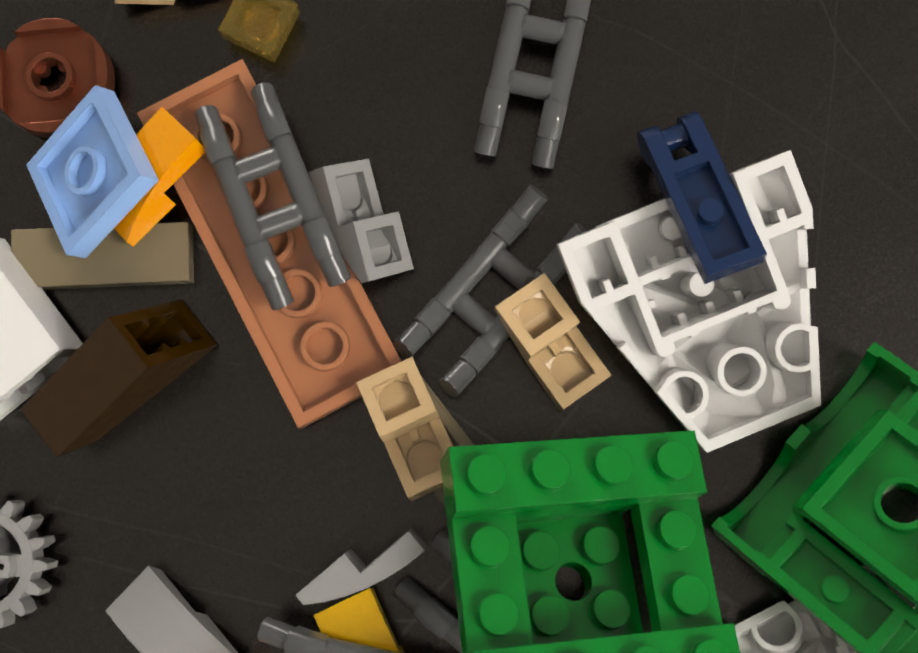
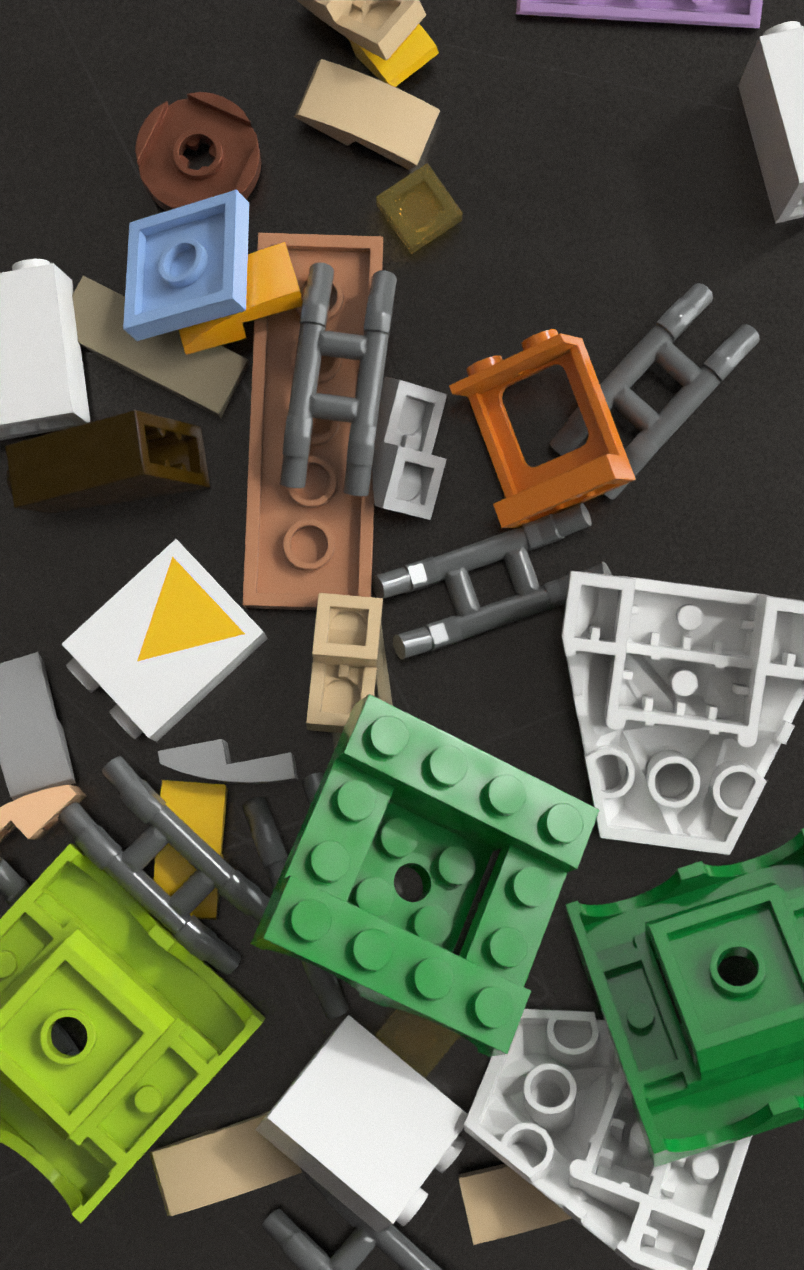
camera: 25 degrees right, 0 degrees up
tan slope [494,273,612,412] -> none
dark blue plate [637,111,767,284] -> none
none -> white brick [62,539,268,742]
none -> orange window [449,329,636,528]

